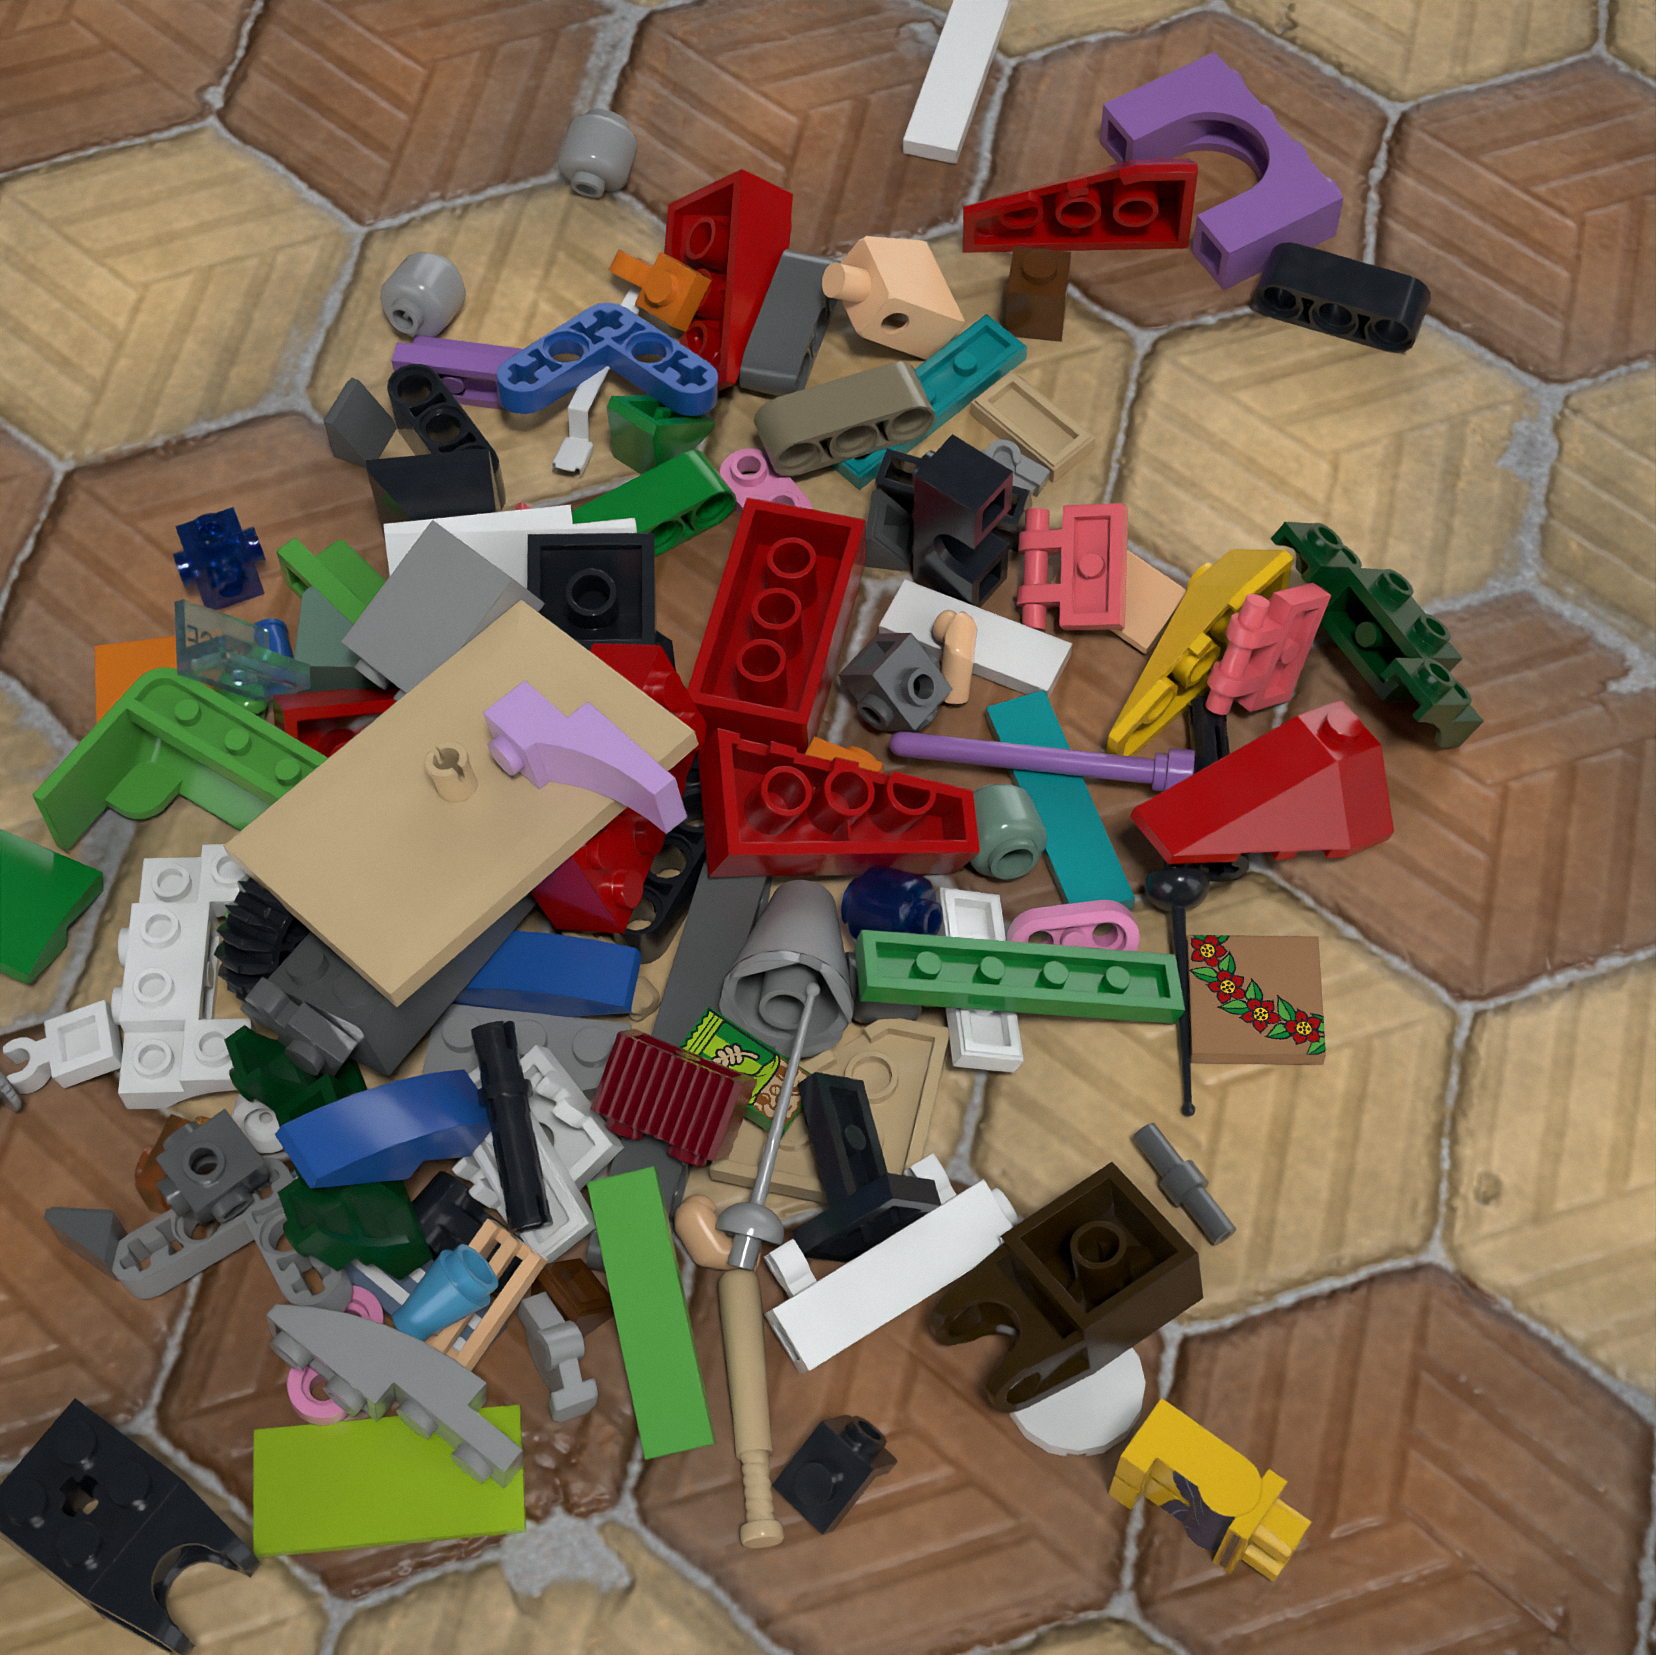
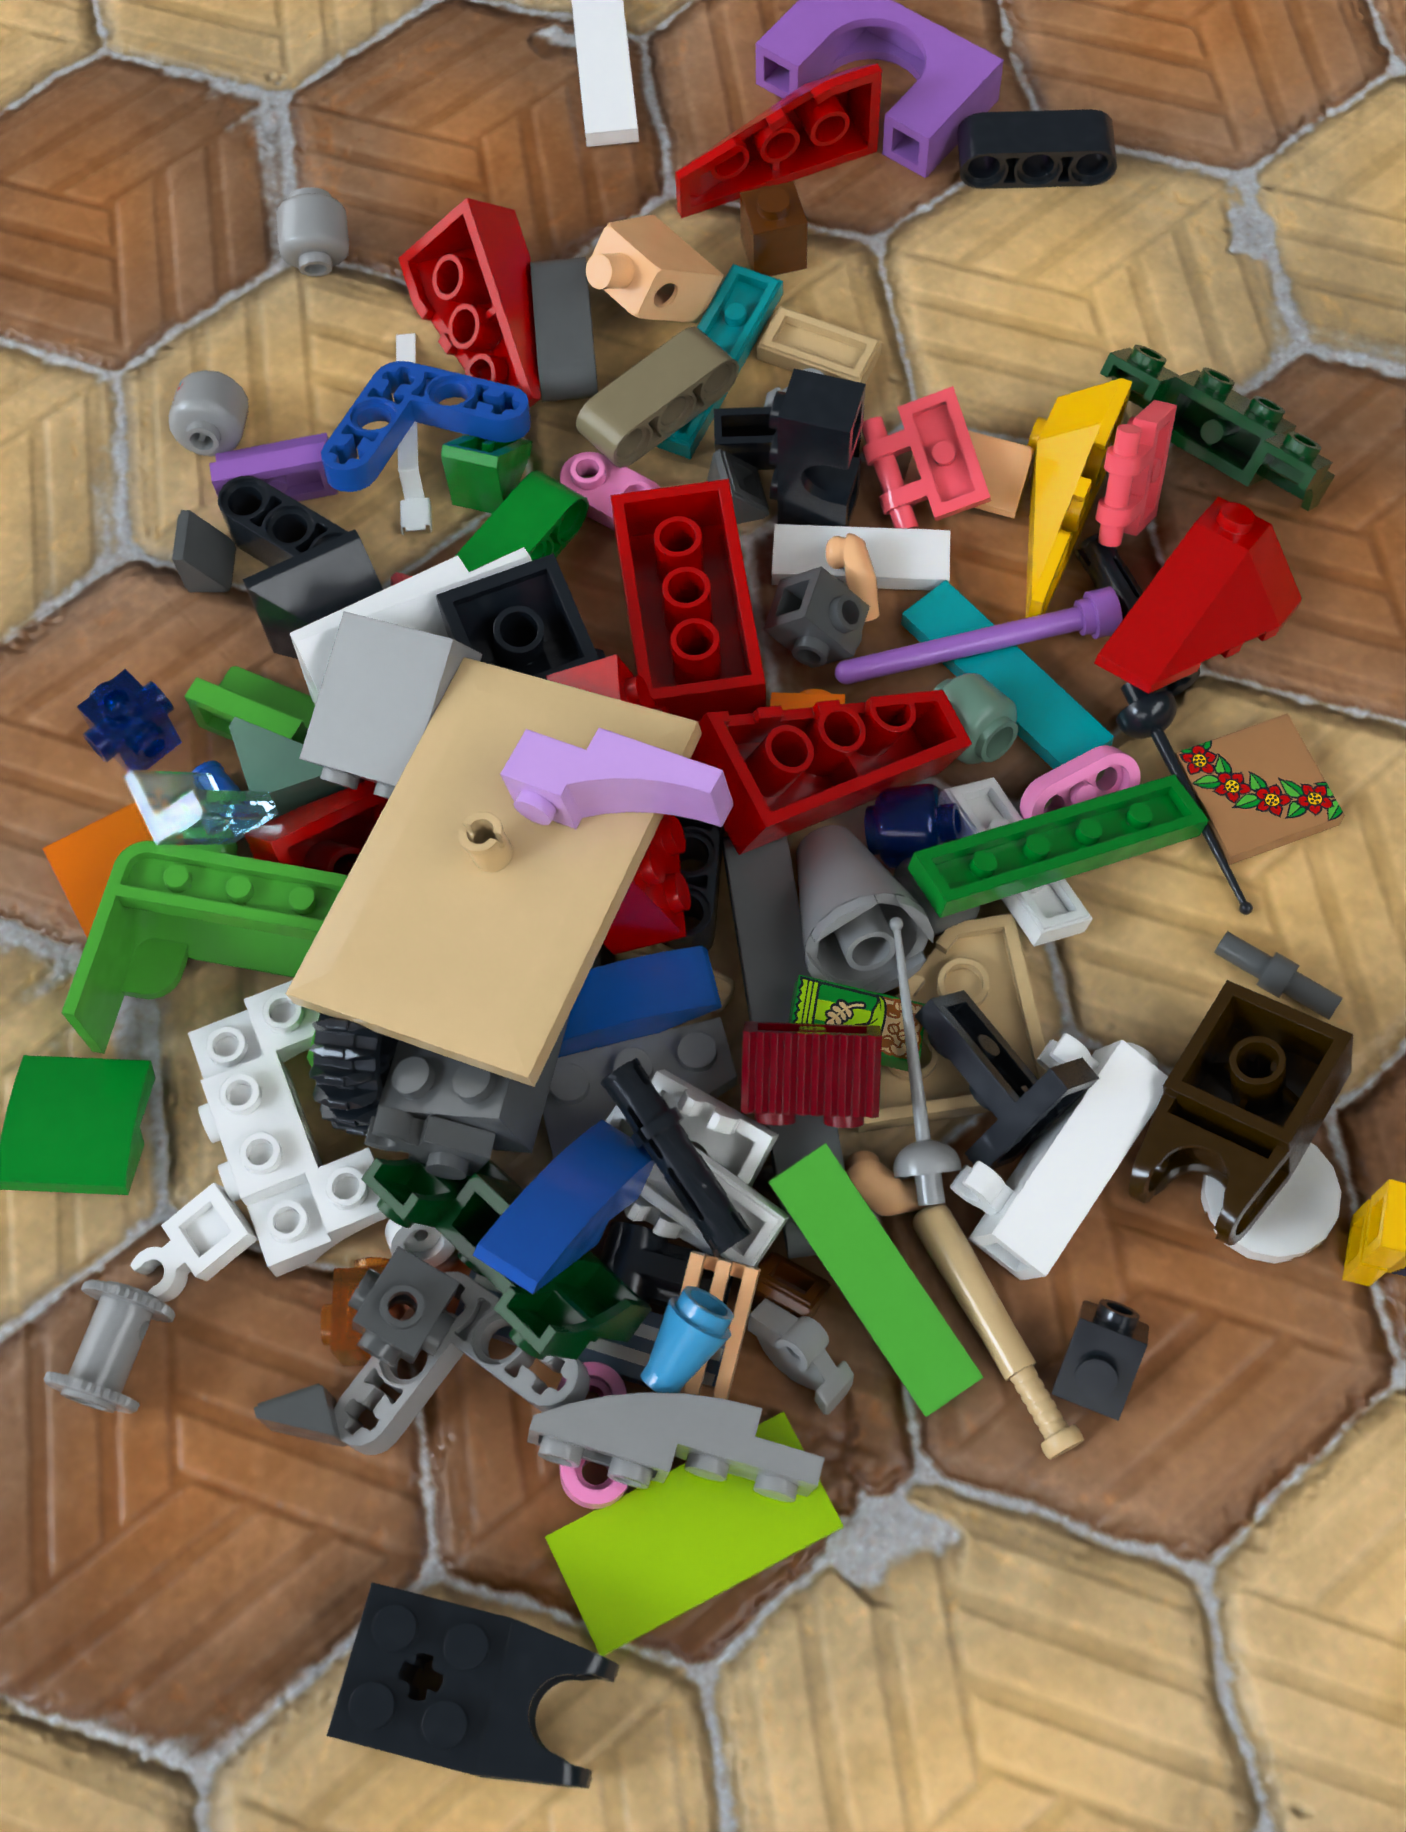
camera: 20 degrees left, 5 degrees up
orange plate [608,249,711,332] -> none

